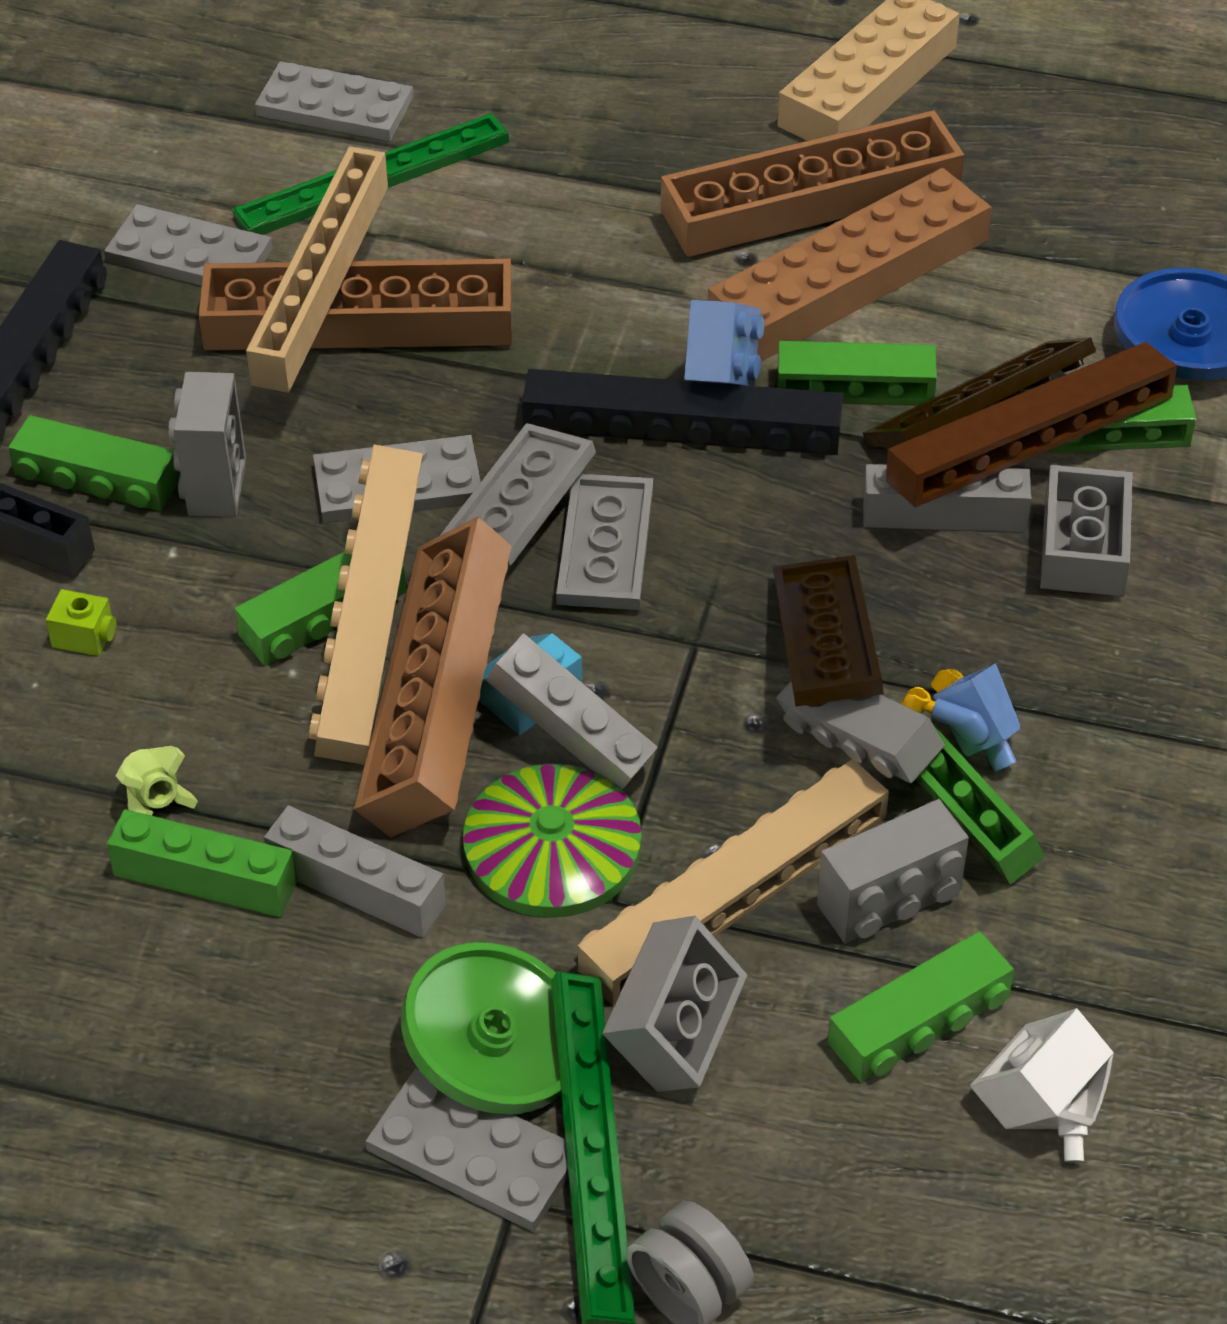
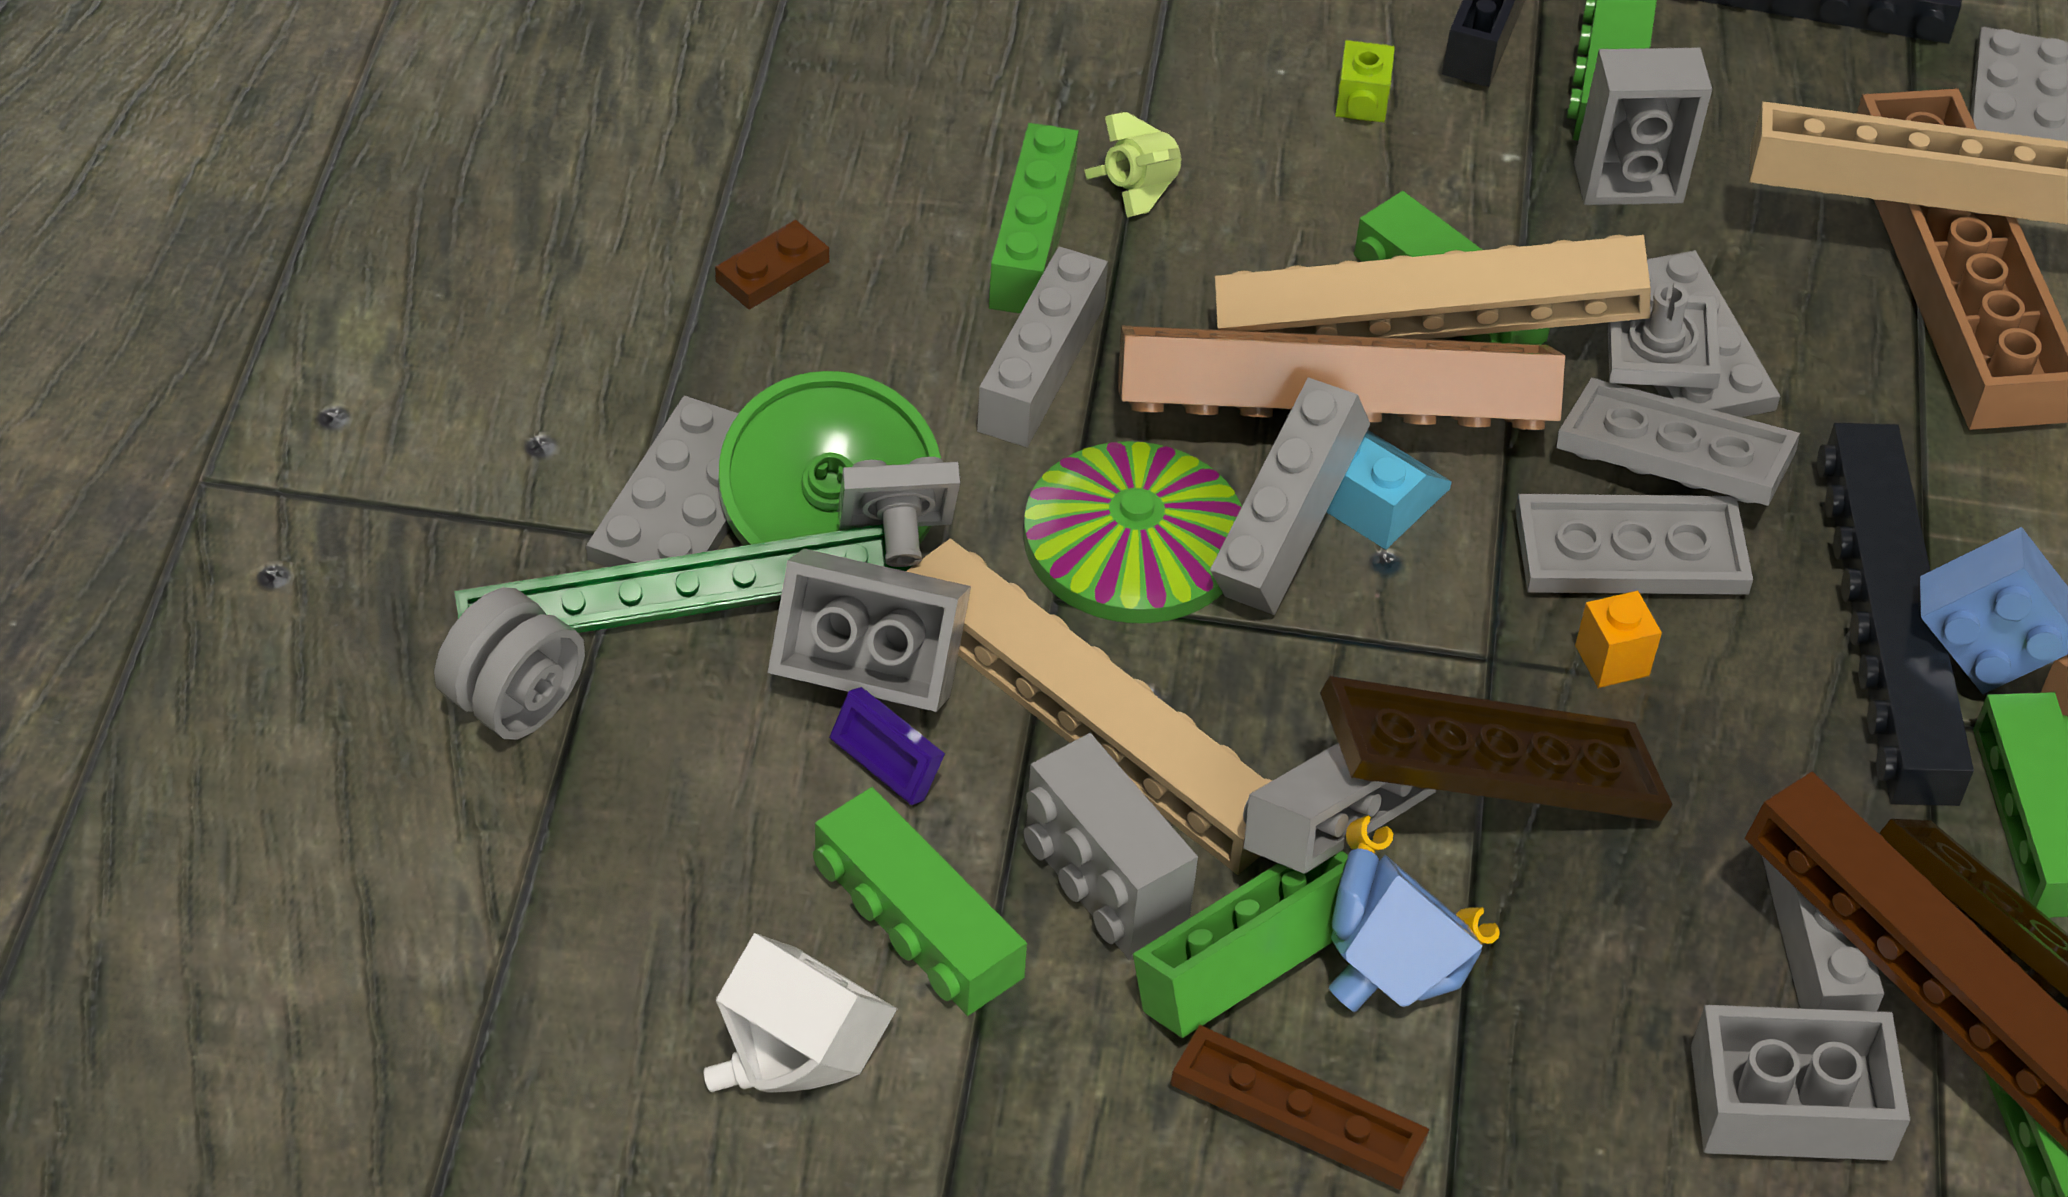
camera: 80 degrees right, 0 degrees up
none -> reddish brown plate [715,219,829,310]
none -> dark purple tile [829,687,945,805]
none -> light grey plate [838,457,960,567]
none -> reddish brown plate [1171,1025,1429,1190]
none -> light orange brick [1575,590,1662,688]
none -> light grey plate [1608,282,1721,388]

